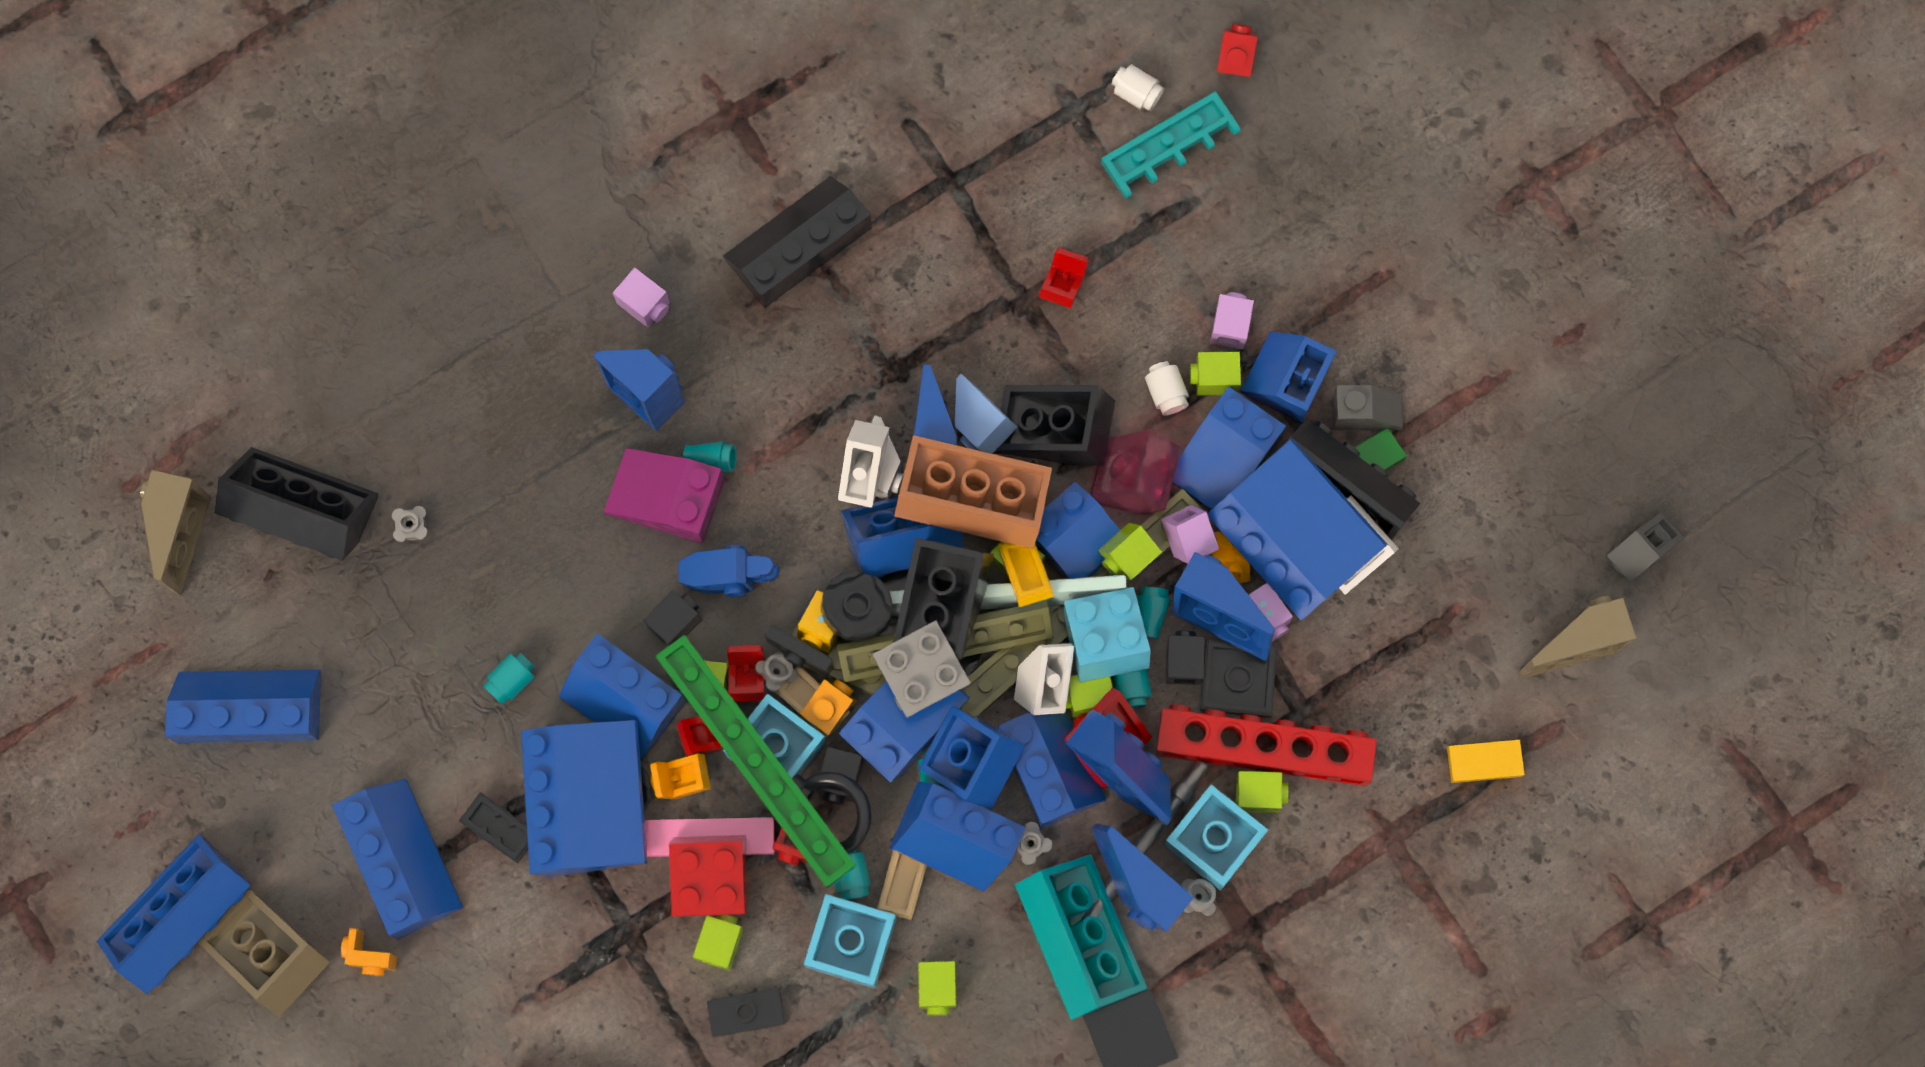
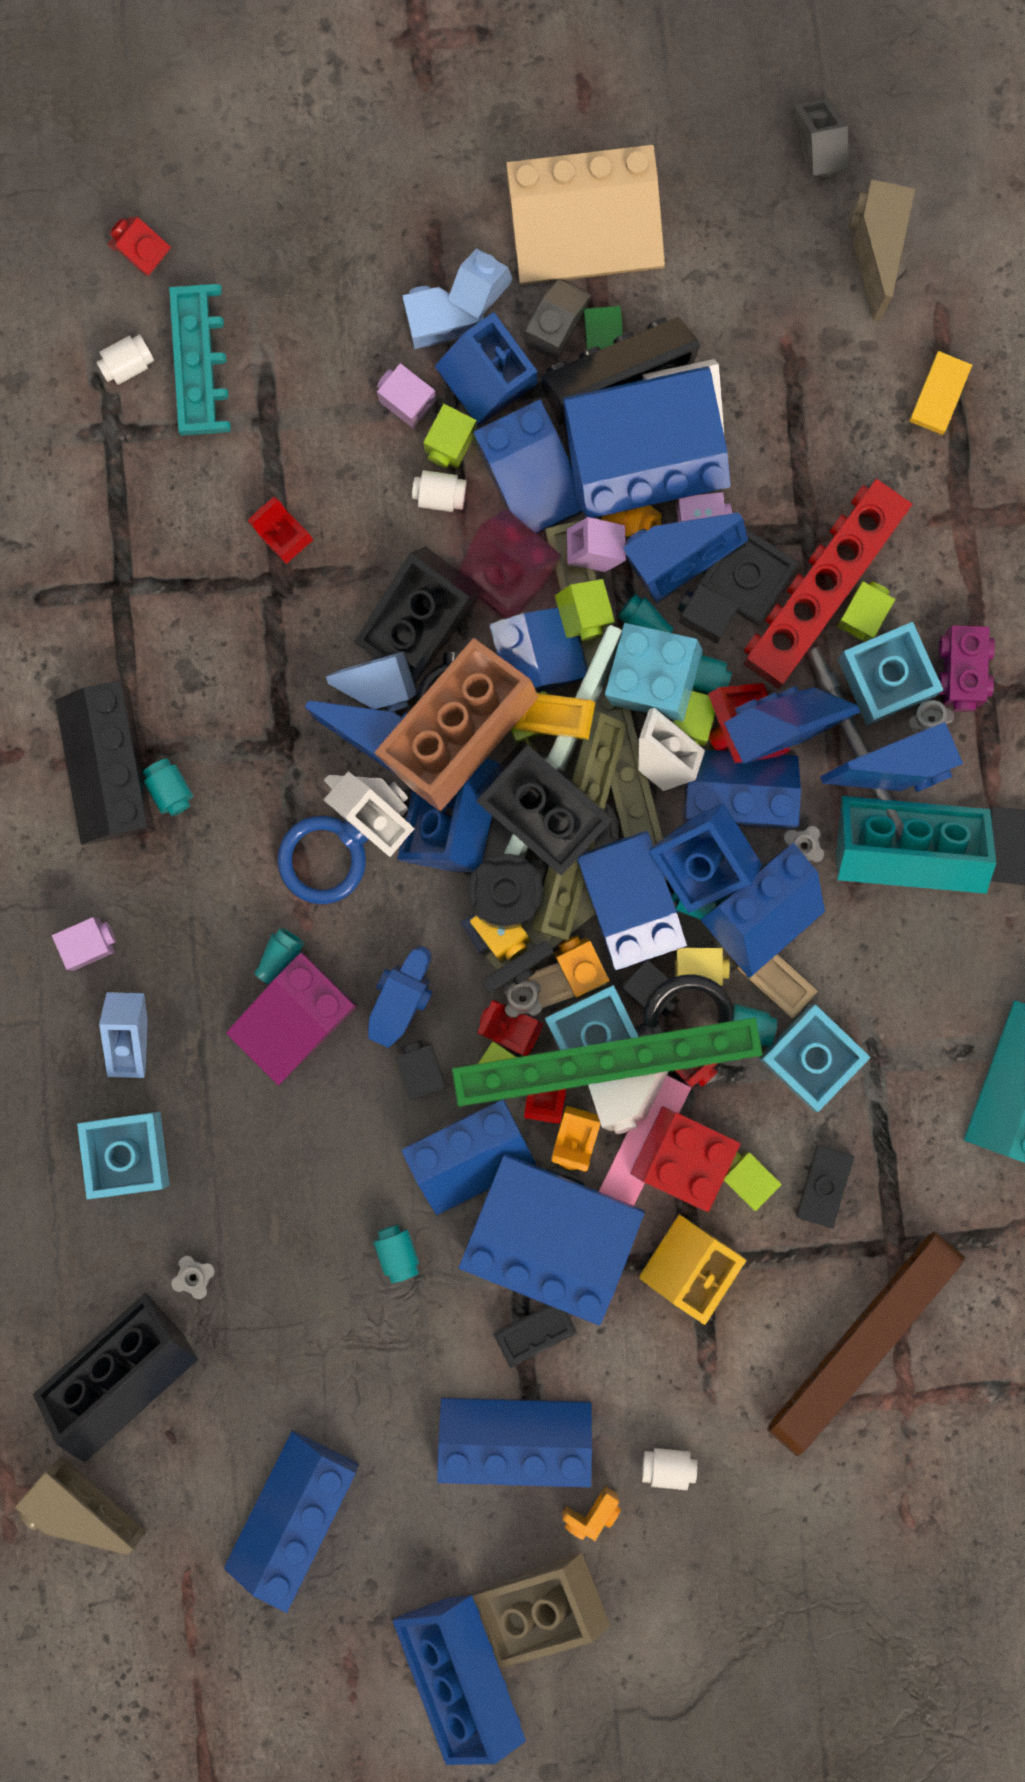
camera: 60 degrees left, 10 degrees up
blue slope [593,349,685,431] -> none
light grey hinge [872,621,971,718] -> none
lime brick [918,961,956,1016] -> none
none -> medium azure brick [77,1111,170,1200]
none -> light blue slope [99,992,148,1078]
none -> teal brick [142,758,194,816]
none -> blue piece [277,815,369,904]
none -> light blue slope [402,286,484,349]
none -> light blue slope [447,248,512,319]
none -> tan slope [506,145,665,286]
none -> white slope [588,1071,668,1134]
none -> yellow slope [638,1214,746,1325]
none -> white brick [642,1448,697,1490]
none -> light yellow brick [675,948,730,986]
none -> magenta brick [938,625,995,712]

